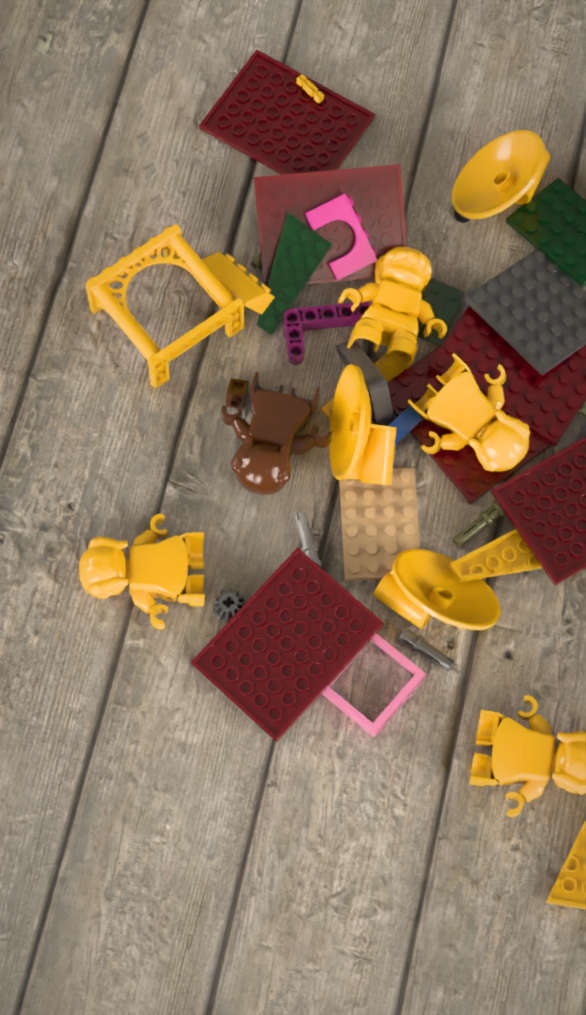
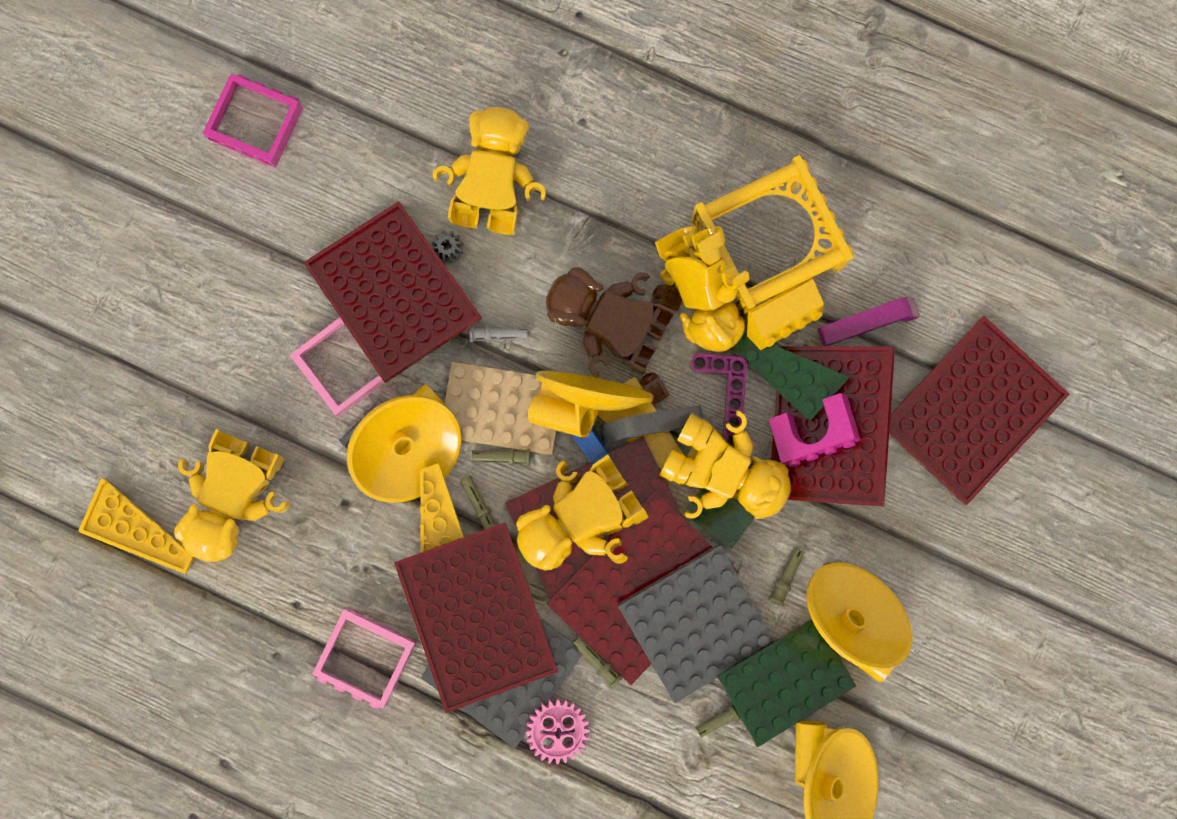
camera: 105 degrees right, 15 degrees up
yellow axle [296,74,324,103] -> none
none -> dark pink window [202,74,303,168]
none -> olive pin [471,449,531,466]
none -> reddish brown bracket [639,372,670,405]
none -> yellow piece [655,226,749,352]
none -> olive pin [768,547,805,607]
none -> magenta beam [817,297,920,346]

